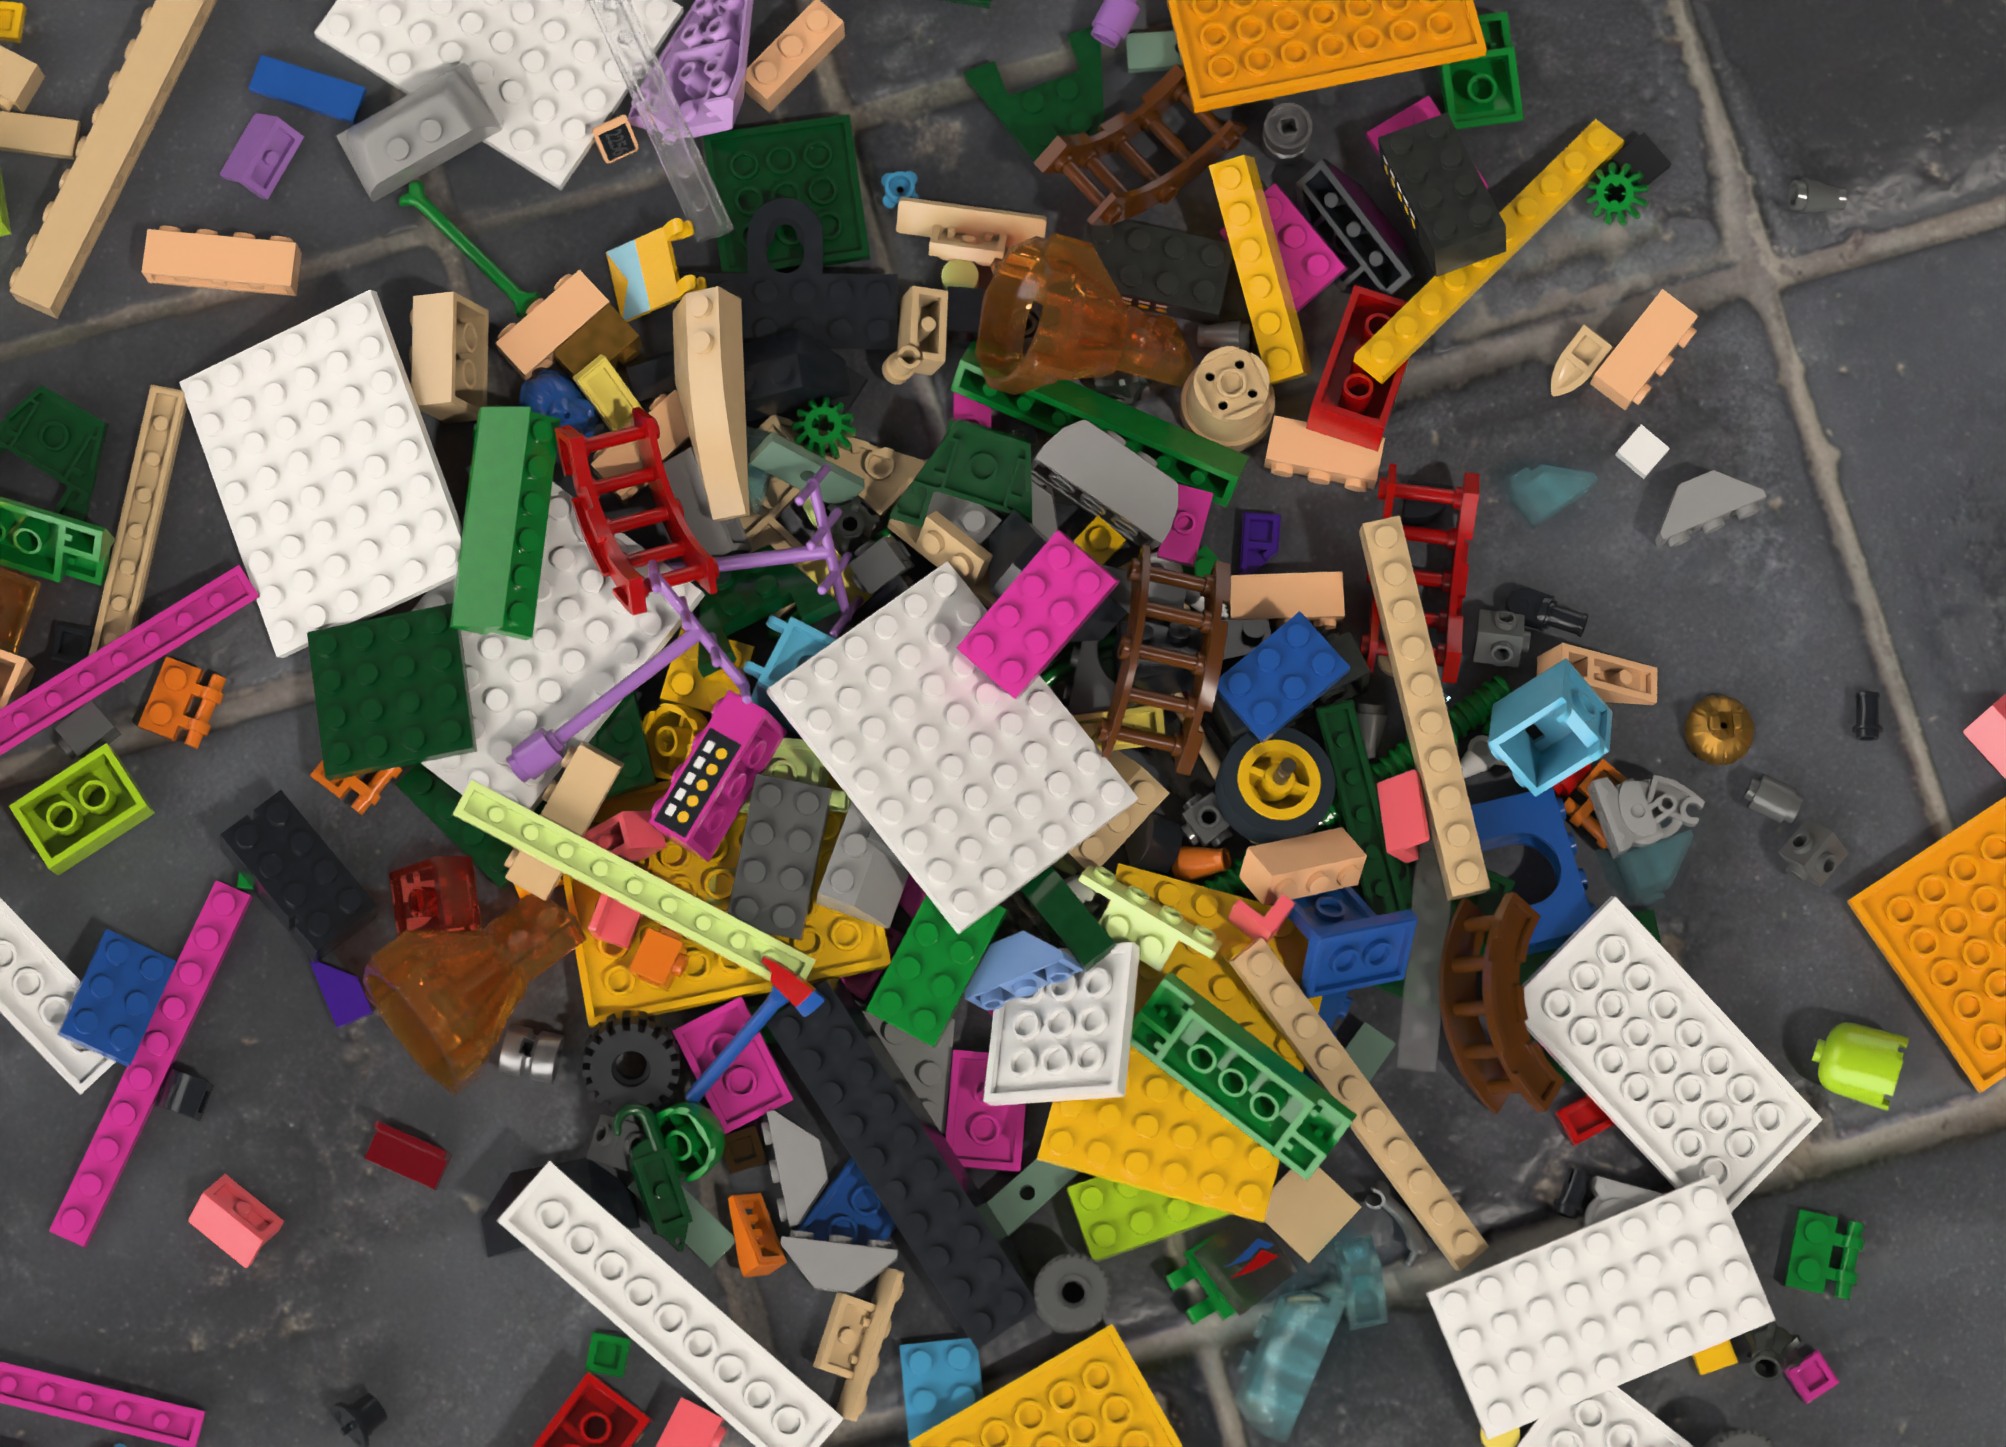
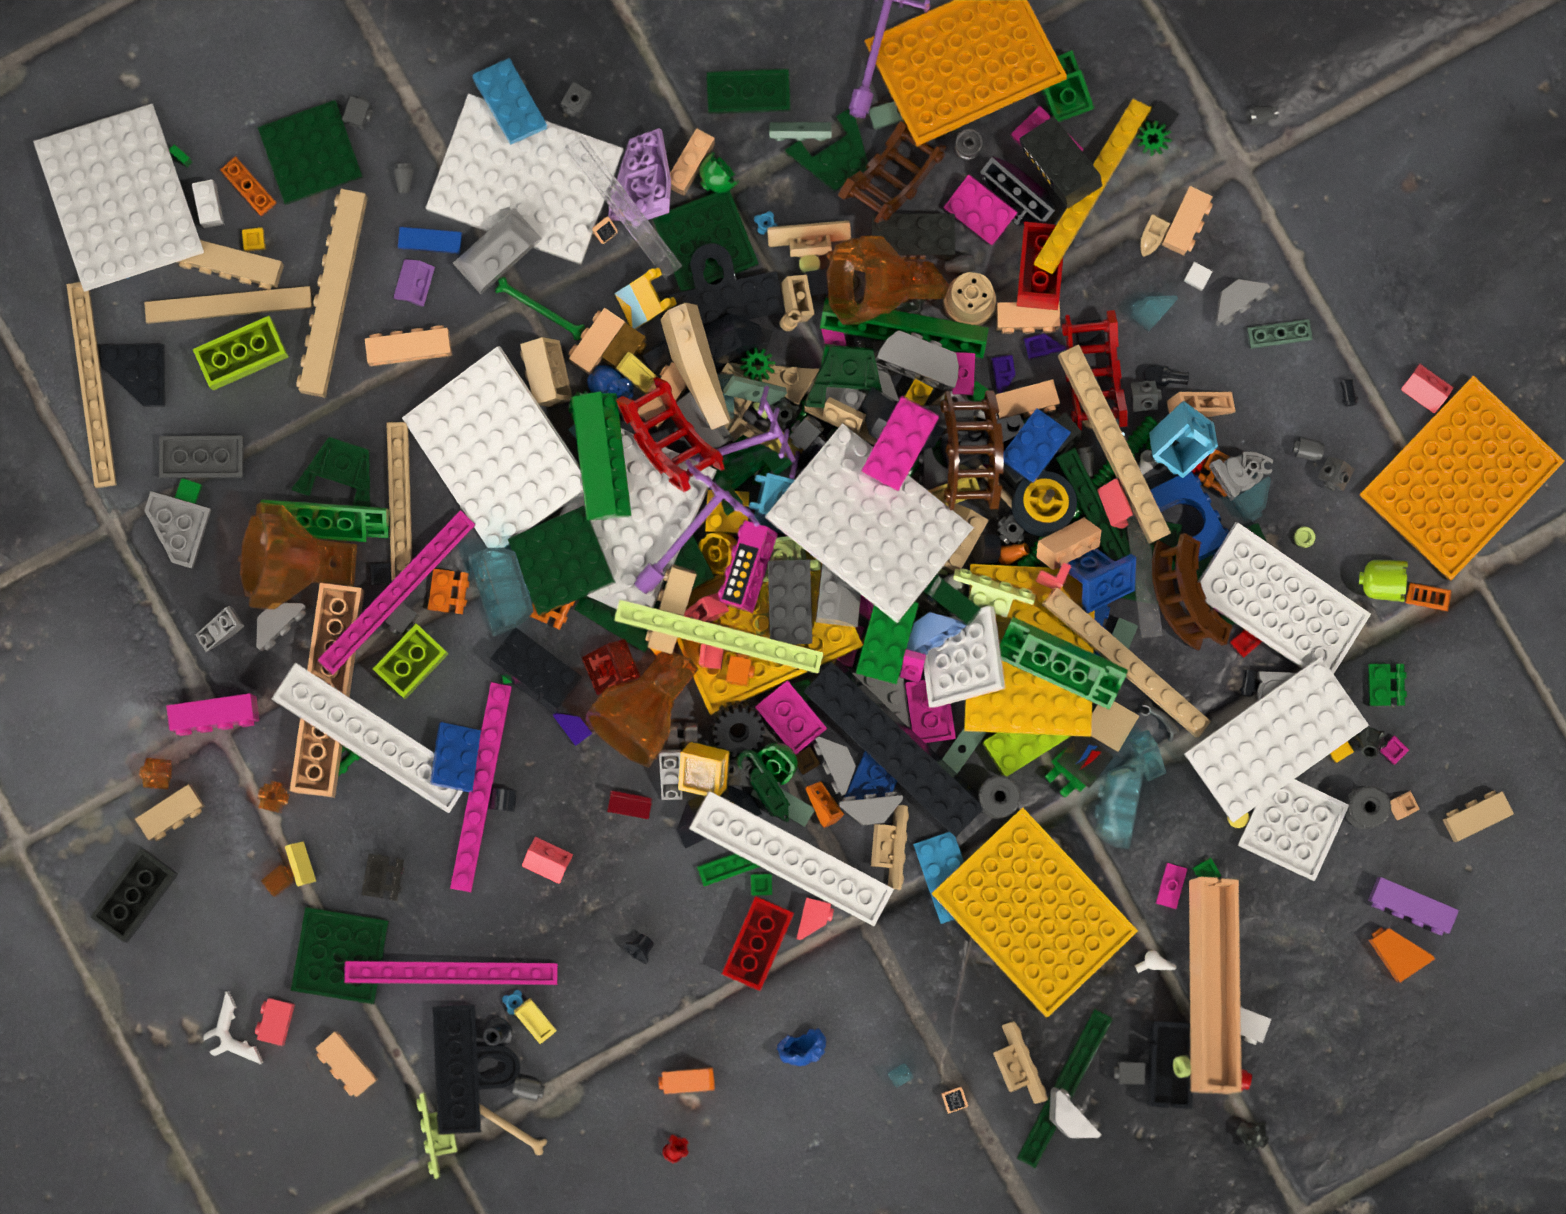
camera: 15 degrees left, 5 degrees up
blue piece [684,955,825,1103] -> none
yellow brick [1209,155,1313,384] -> none
pearl gold hair [1684,695,1755,766] -> none
none -> clear light blue windscreen [468,548,533,637]
none -> light grey slope [659,750,683,800]
none -> piece [678,742,729,796]
none -> green tile [697,853,761,887]
none -> green cylinder [699,152,739,193]
none -> sand green tile [769,122,831,141]
none -> dark pink plate [900,649,926,683]
none -> dark purple tile [1024,334,1066,359]
none -> sand green tile [1247,319,1312,349]
none -> yellowish green tile [1294,527,1315,548]
none -> orange slope [1406,583,1452,612]

